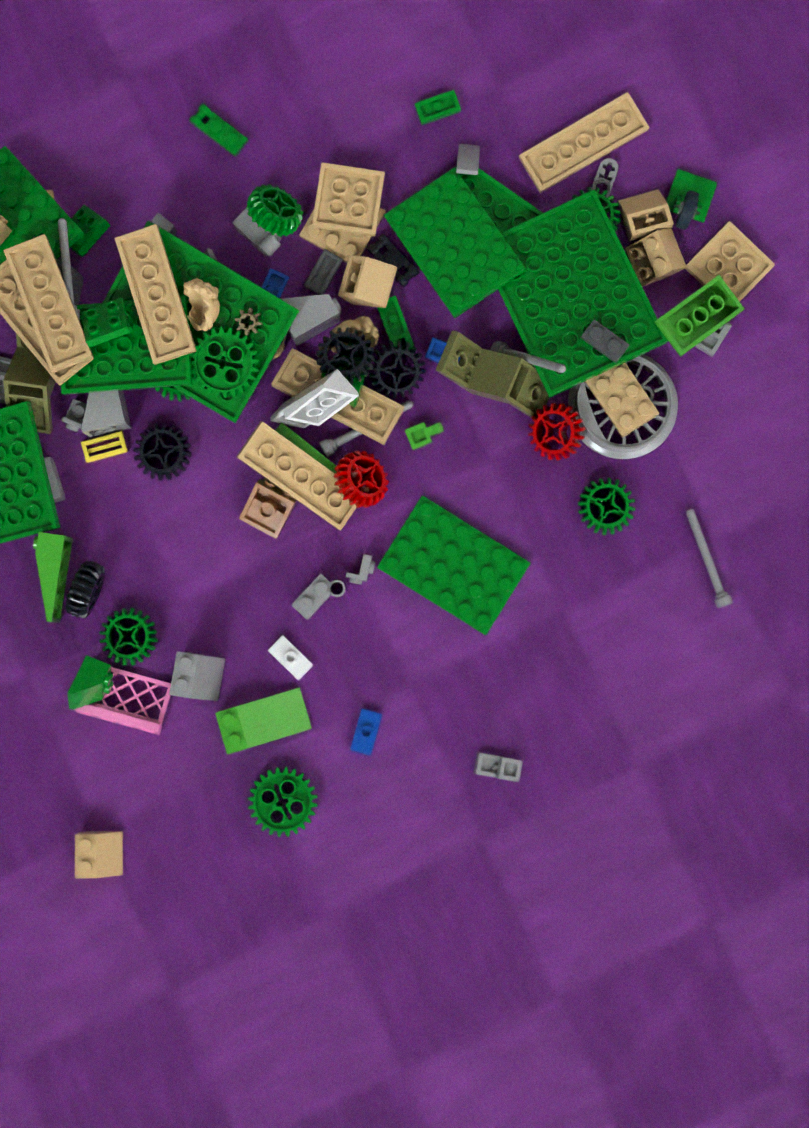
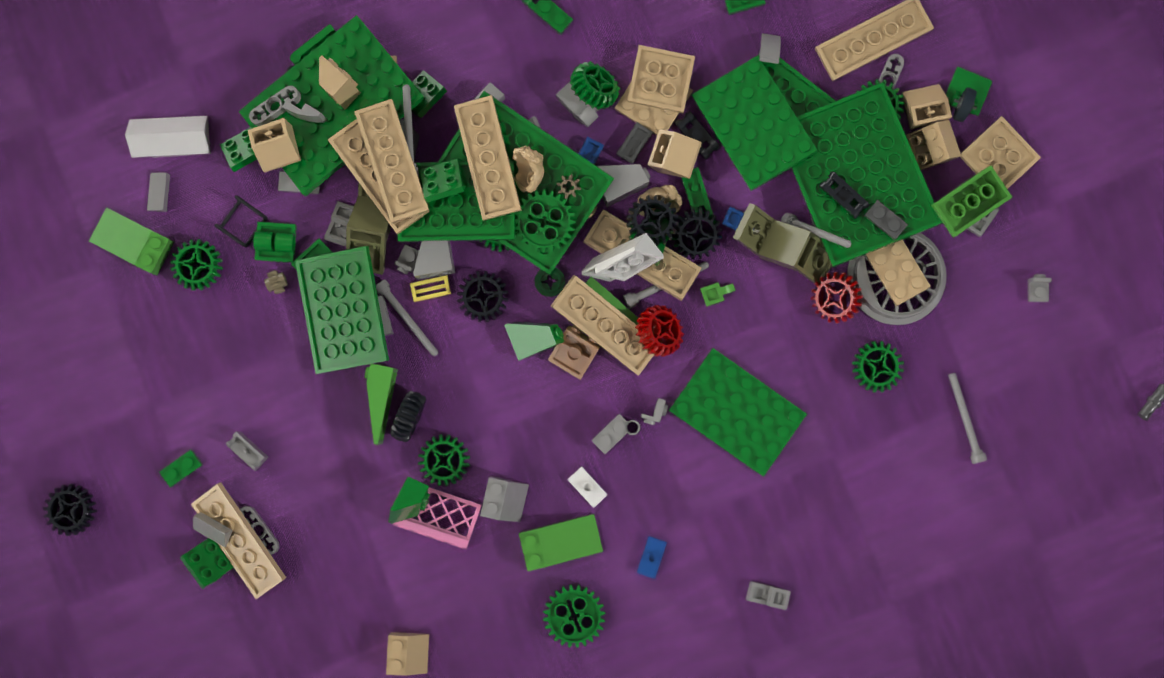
camera: 10 degrees right, 0 degrees up
none -> light grey piece [376,279,438,356]
none -> slope [504,322,565,361]
none -> dark green gear [535,267,565,297]
none -> black plate [819,171,869,219]
none -> light grey bracket [1028,274,1052,302]

